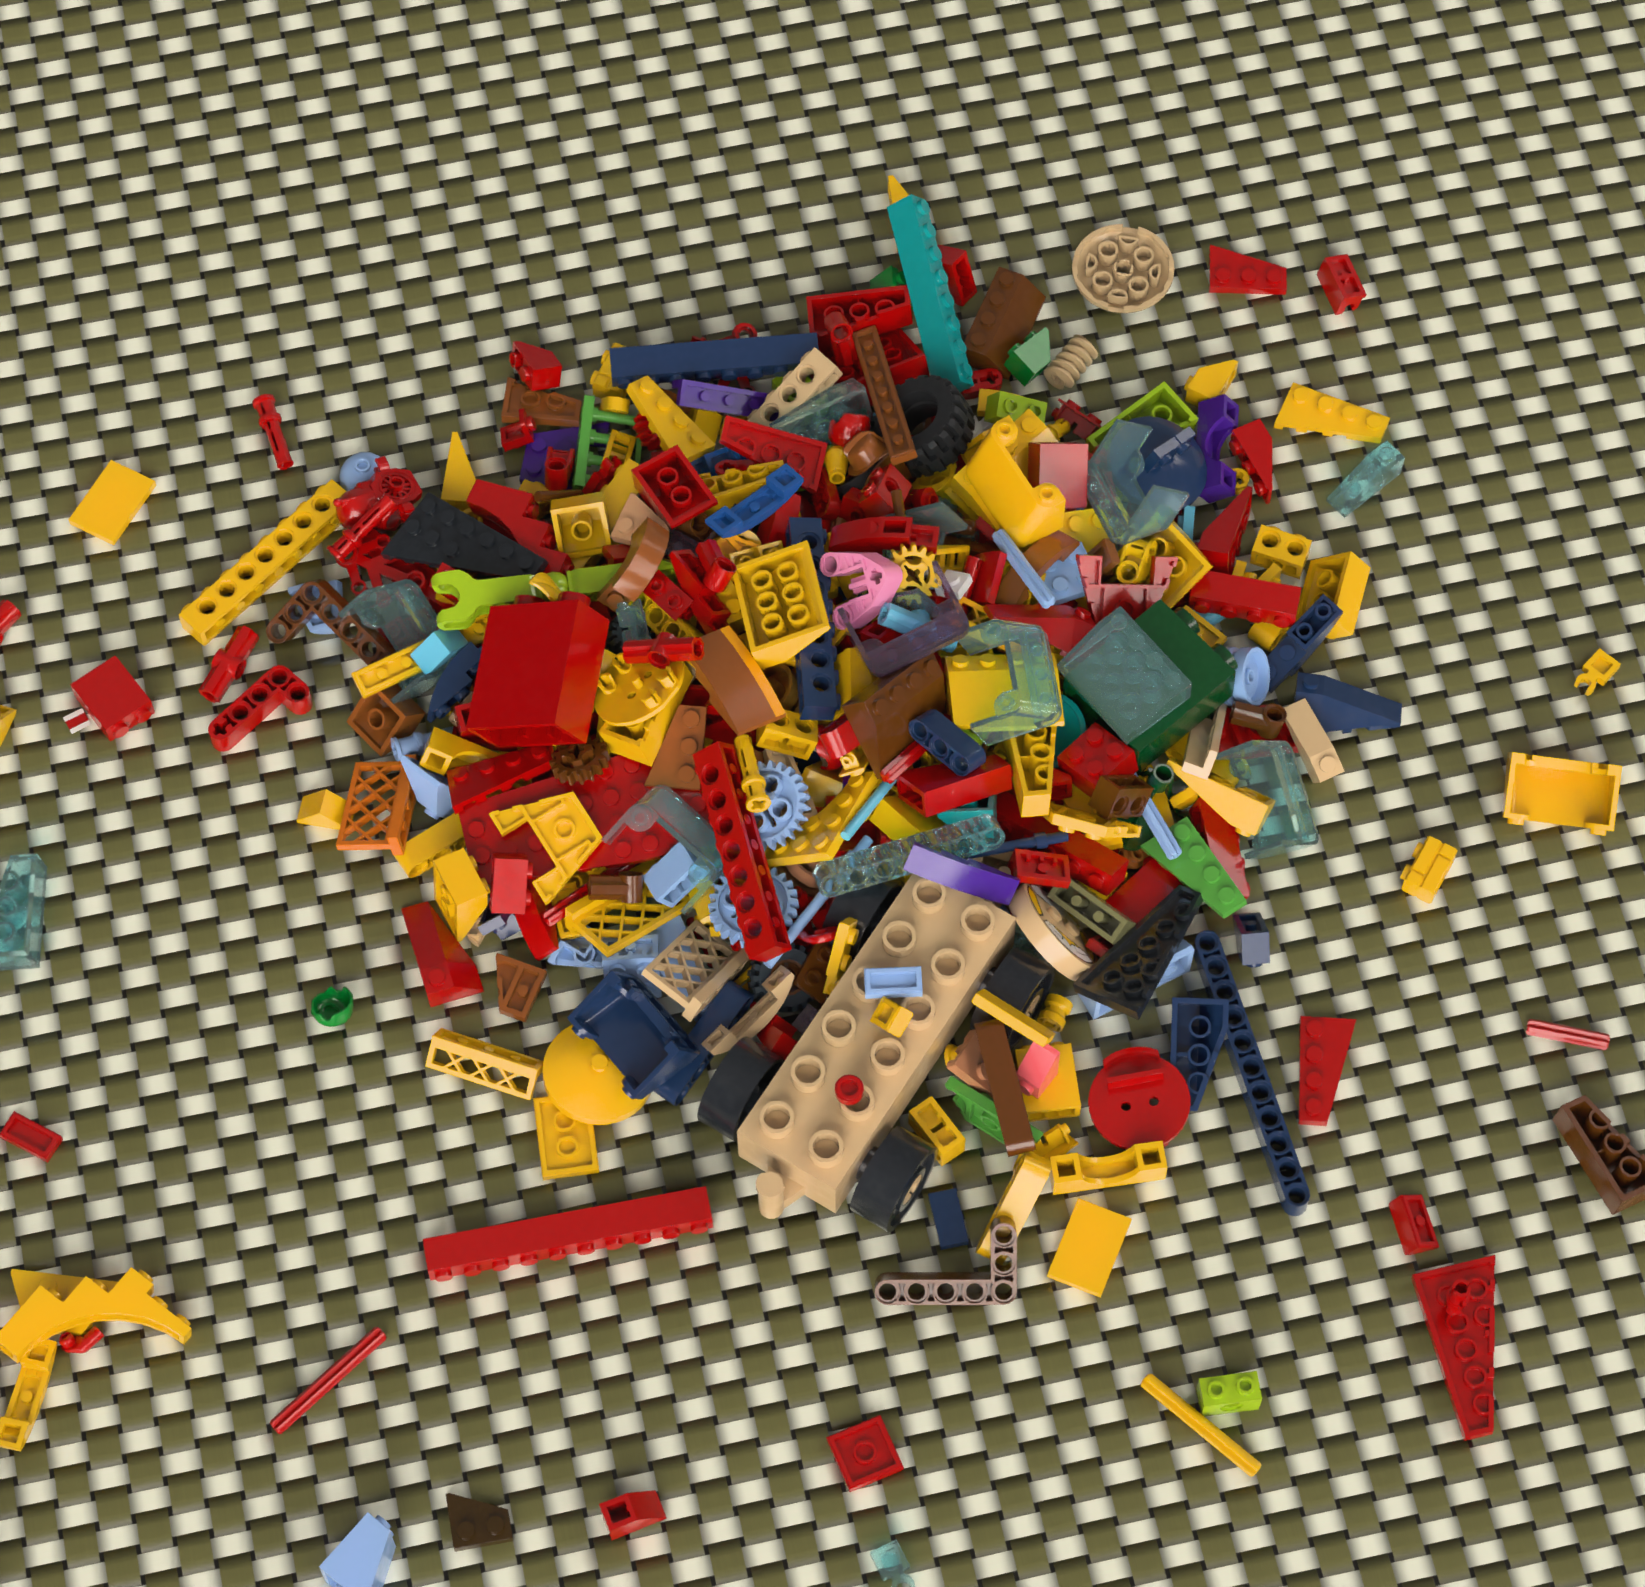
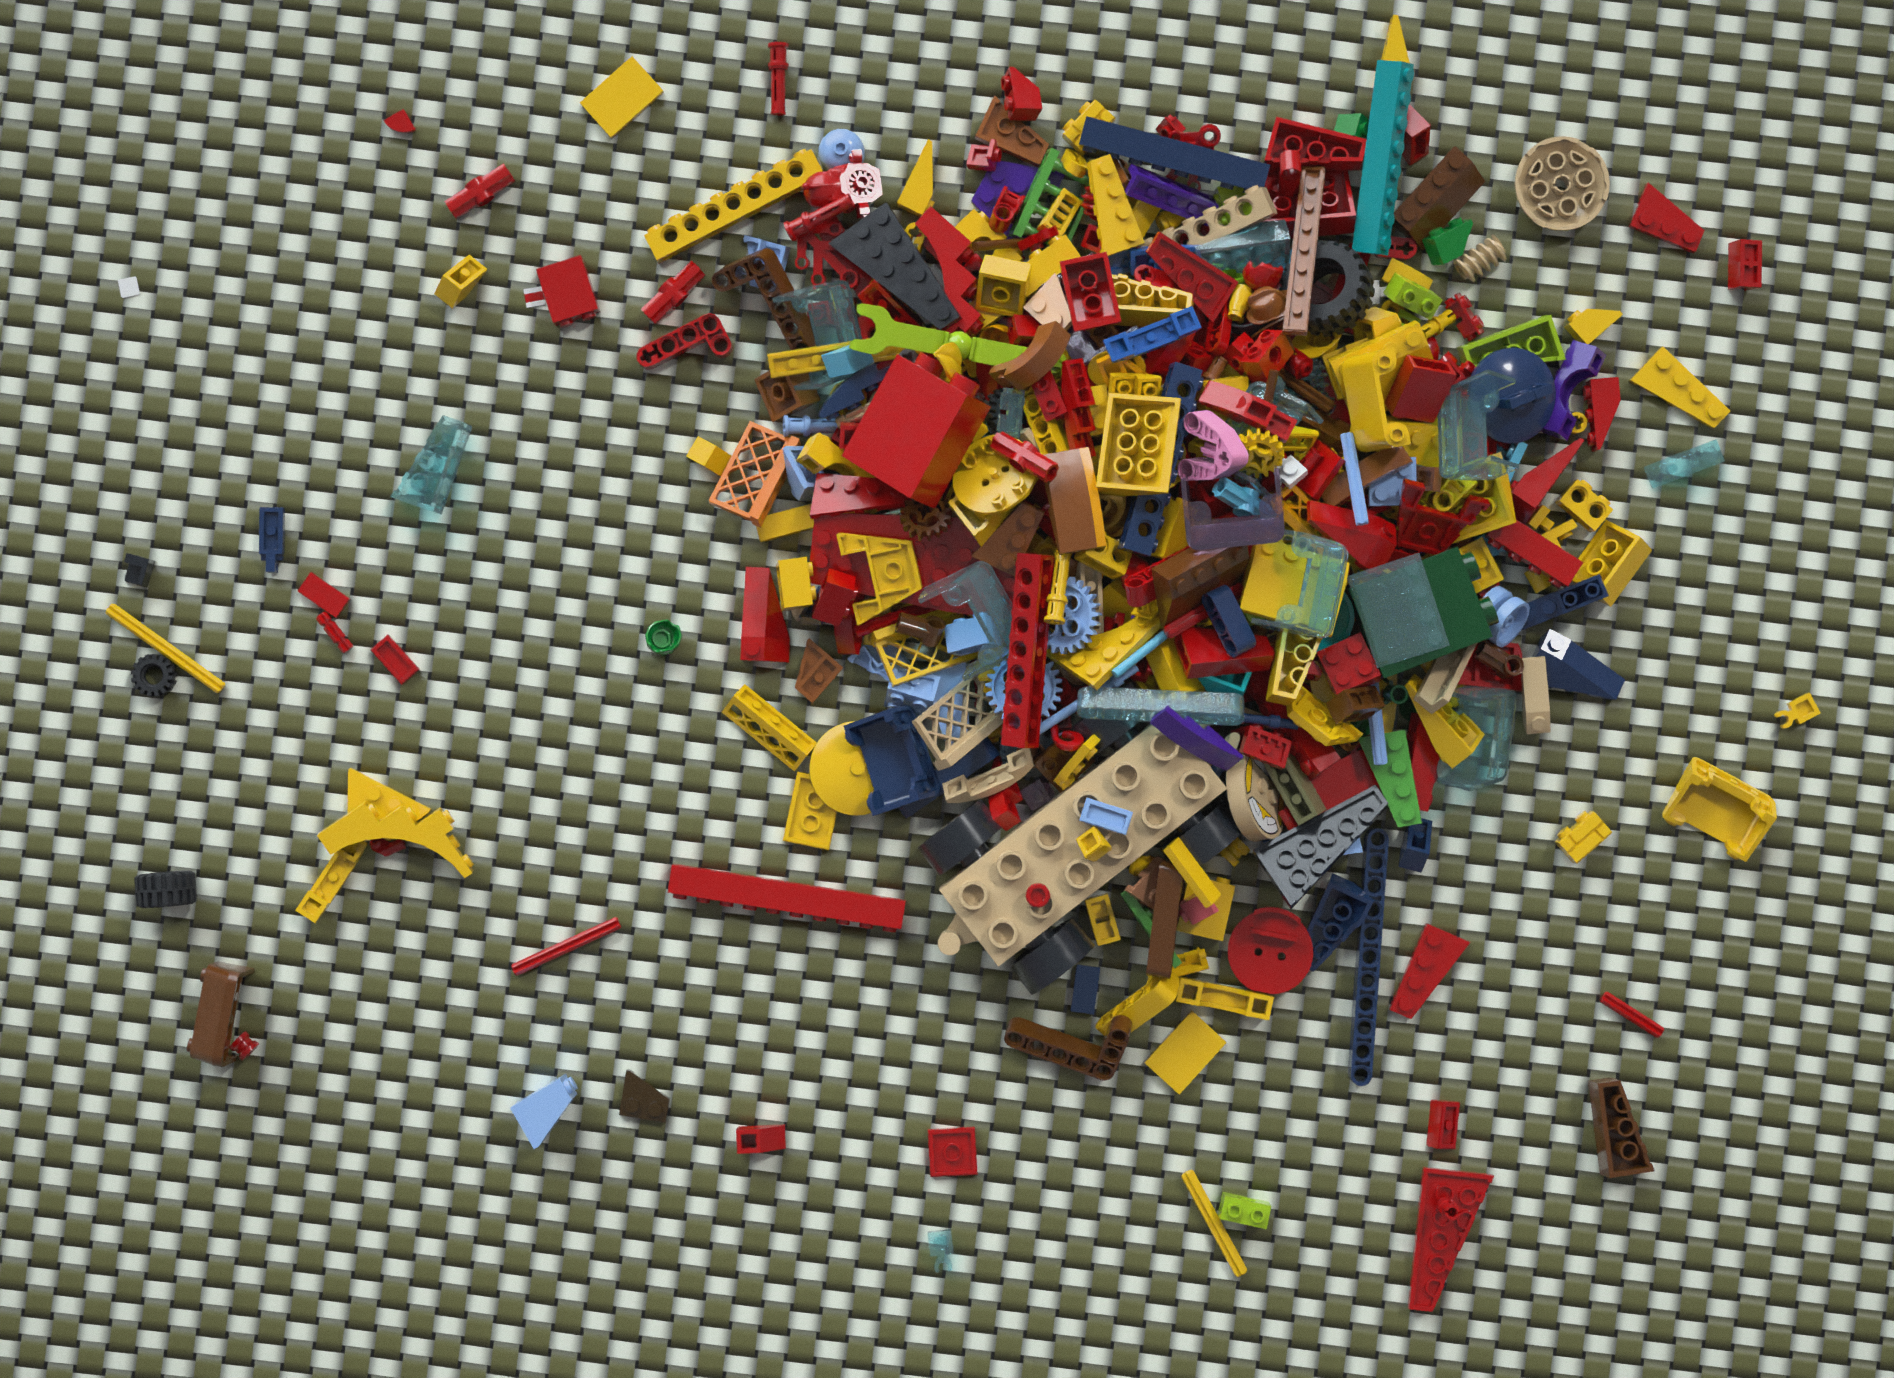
camera: 20 degrees right, 25 degrees up
red piece [695,539,737,593] -> none
red tile [975,516,996,544] -> none
yellow tile [1170,787,1198,810] -> none

